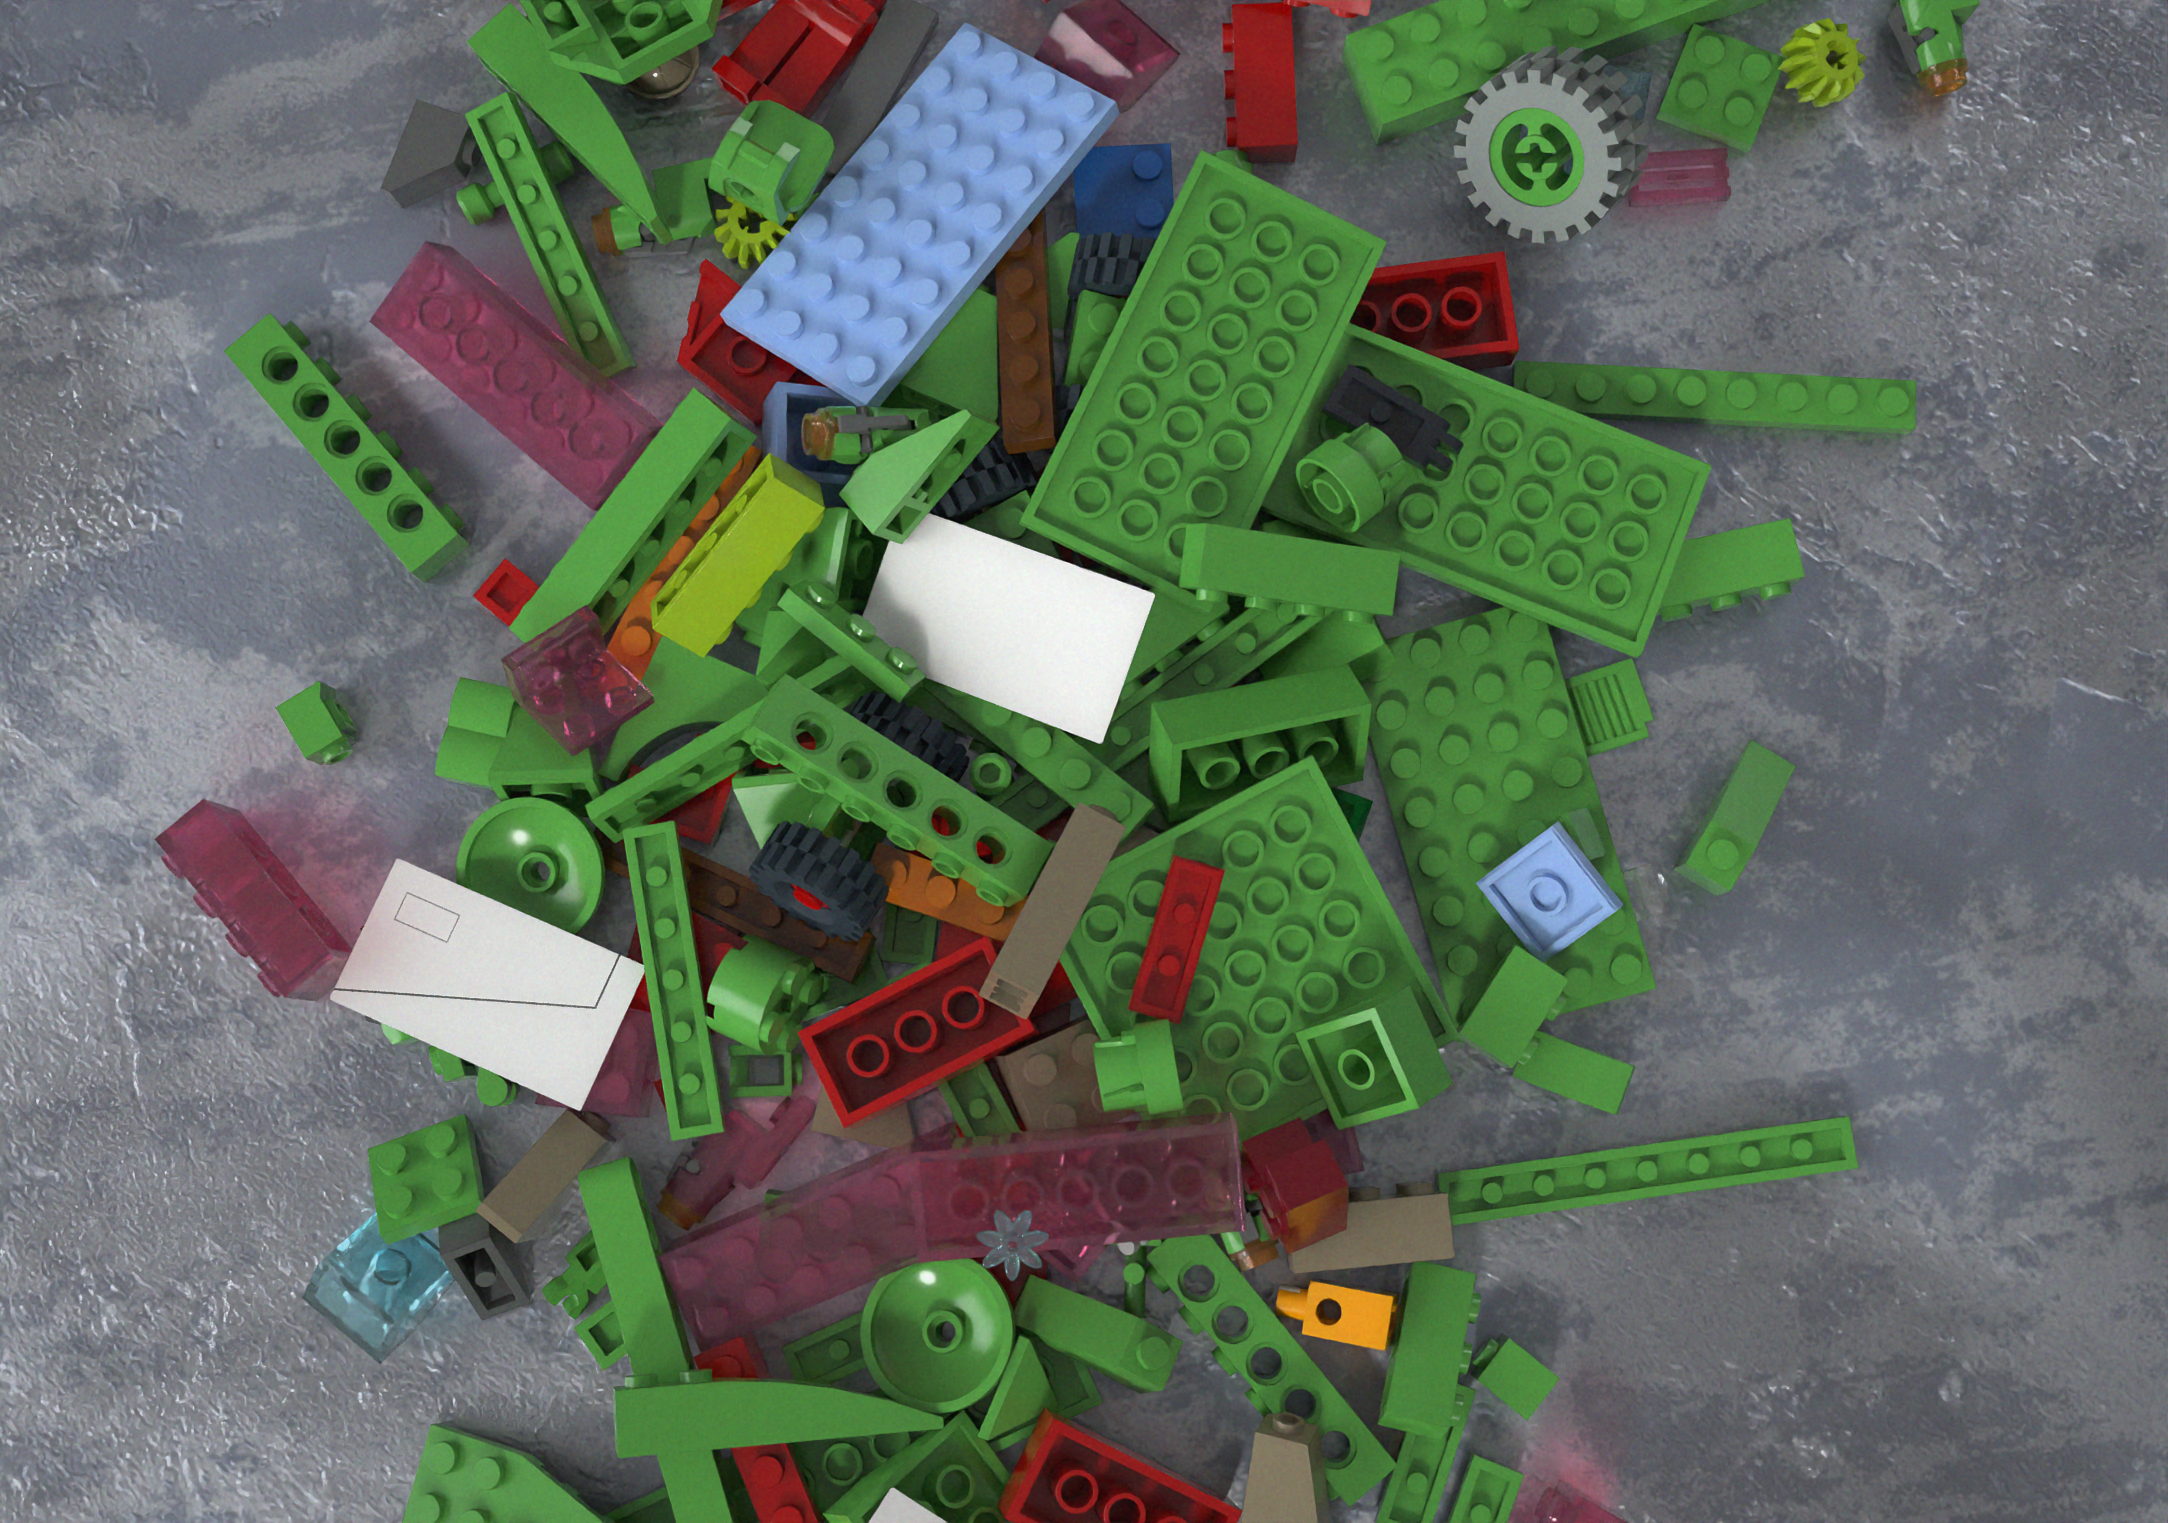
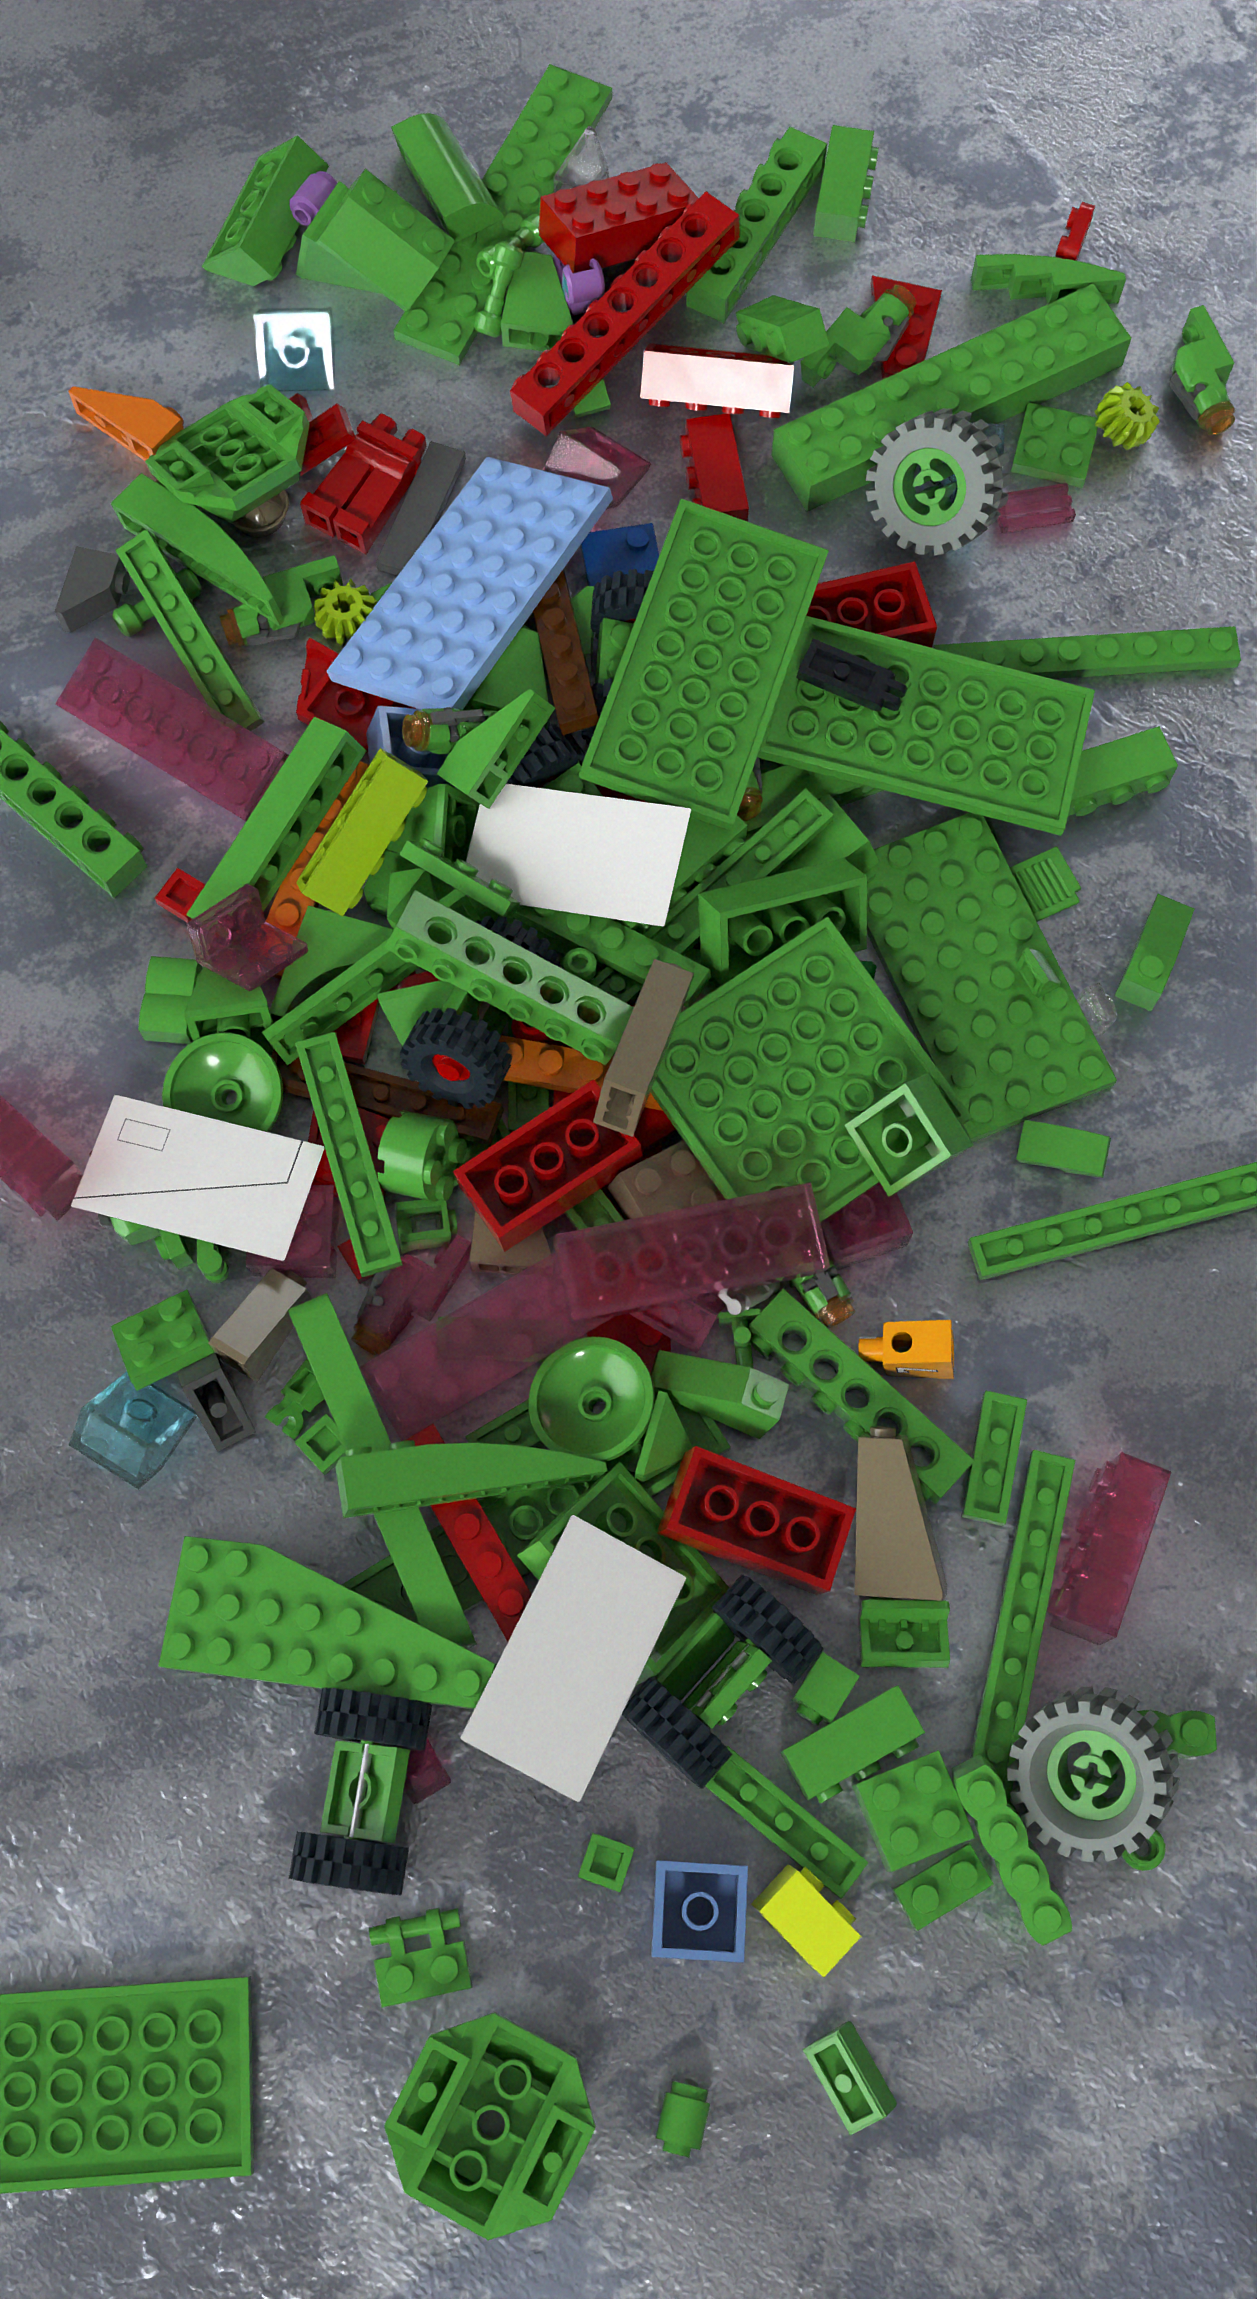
camera: 15 degrees left, 10 degrees down
bright green window [275,681,358,765] -> none
bright green piece [708,100,835,226] -> none
clear light blue plant [976,1210,1049,1281] -> none
bright green piece [1093,1018,1184,1116] -> none
red tile [1127,854,1225,1025] -> none
bright green brick [1179,523,1401,625] -> none
dark red brick [1237,1117,1349,1255] -> none
dark tan brick [1287,1181,1455,1274] -> none
bright green piece [1296,423,1406,533] -> none
bright green brick [1377,1261,1481,1440] -> none
bright green brick [1456,945,1569,1069] -> none
bright green brick [1470,1334,1560,1421] -> none
light blue tile [1476,821,1624,963] -> none

